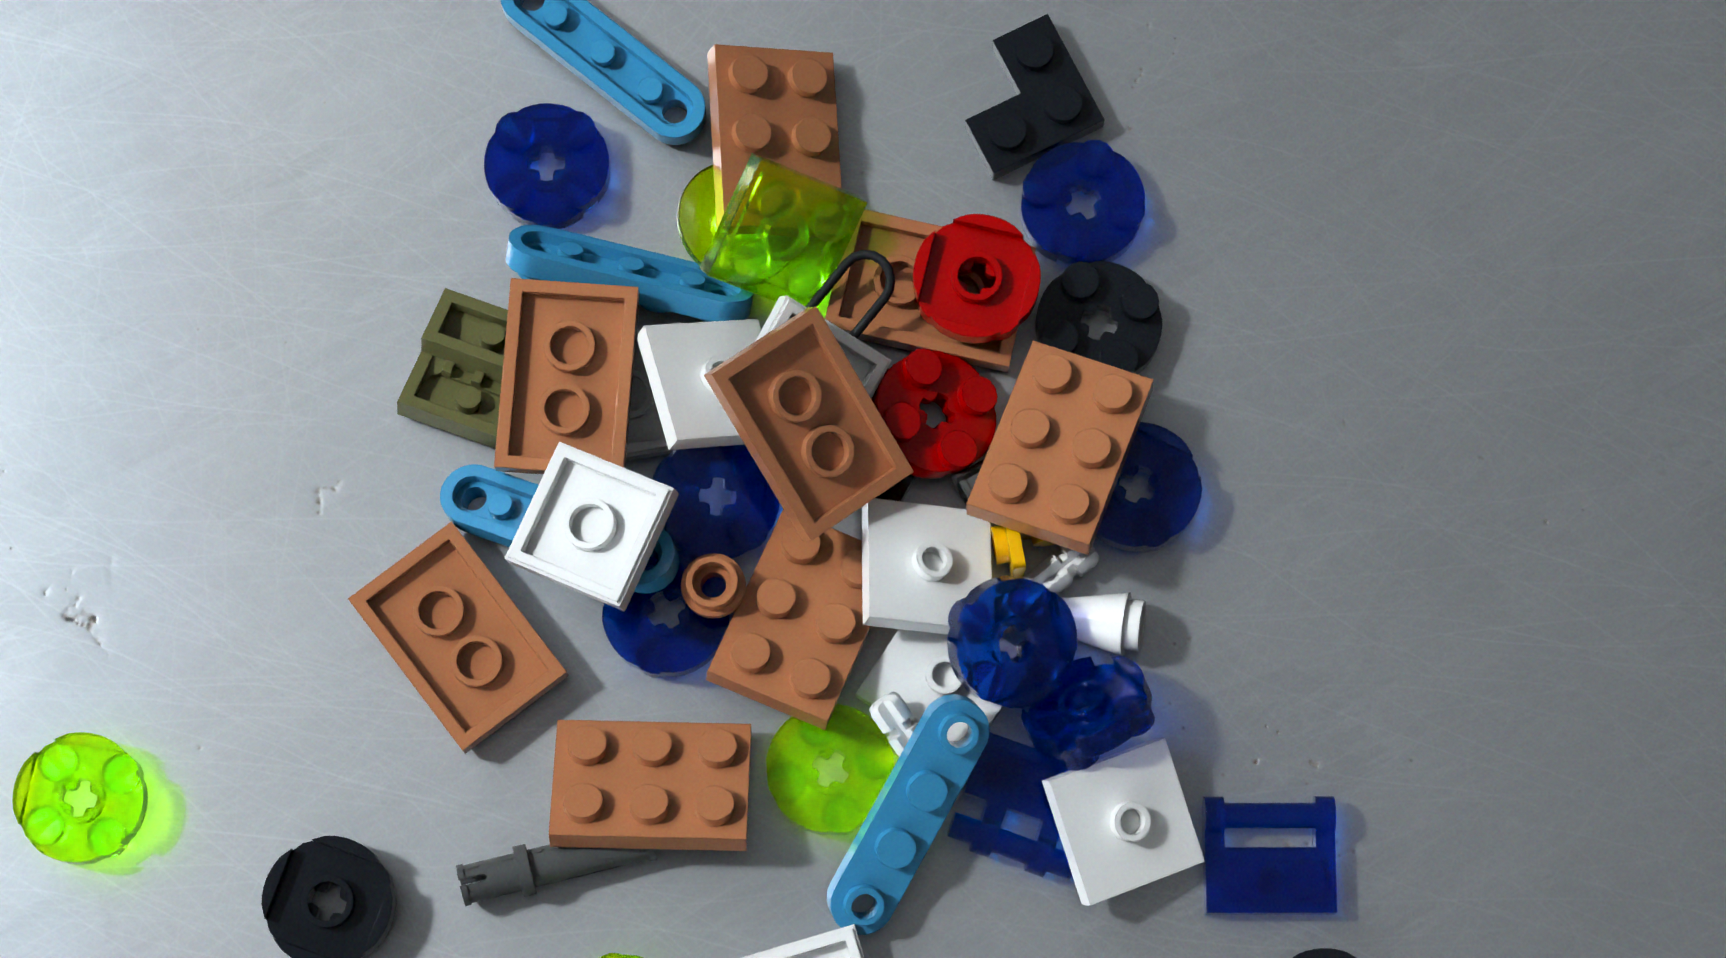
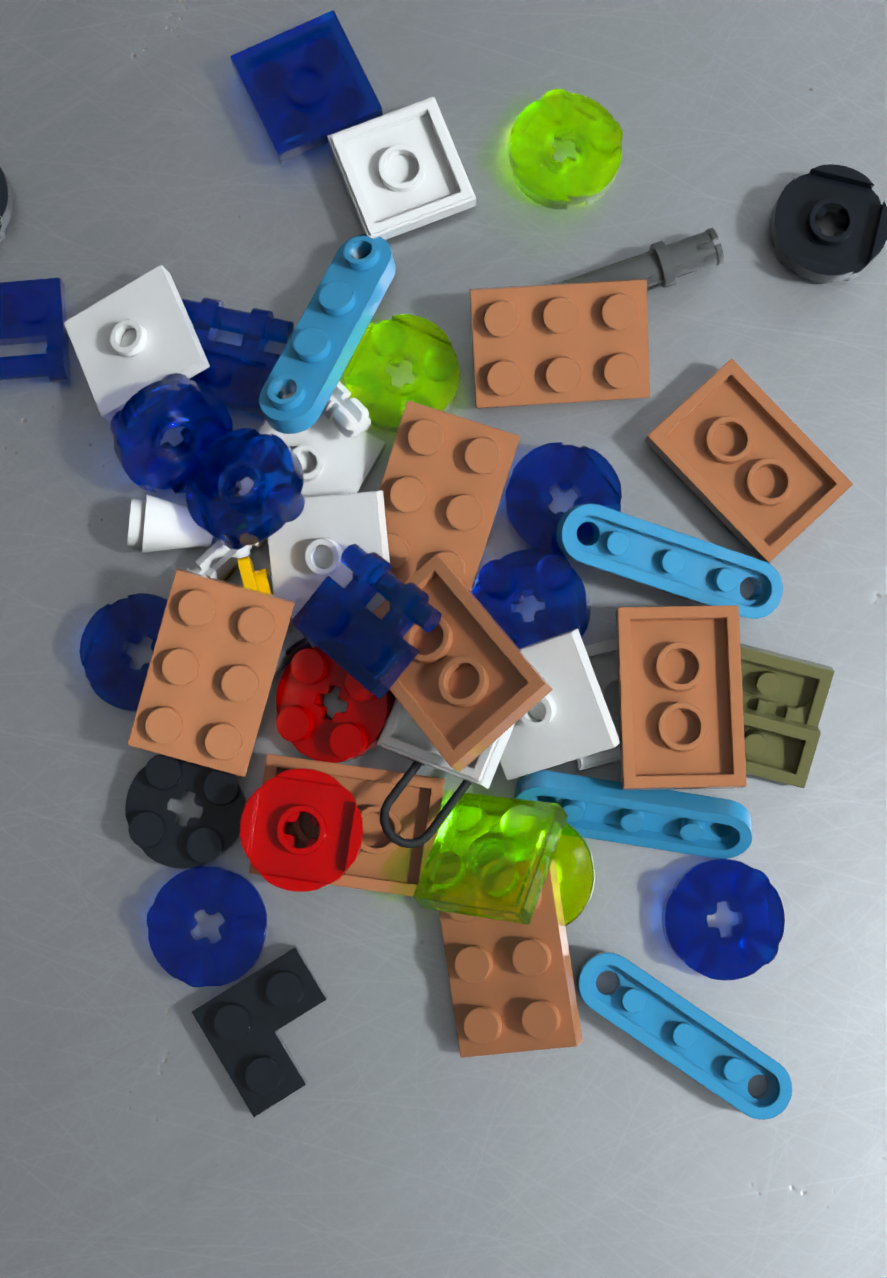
camera: 170 degrees right, 5 degrees up
white plate [504,442,679,612] -> none
nougat plate [681,553,746,619] -> none
none -> clear blue plate [290,544,442,699]

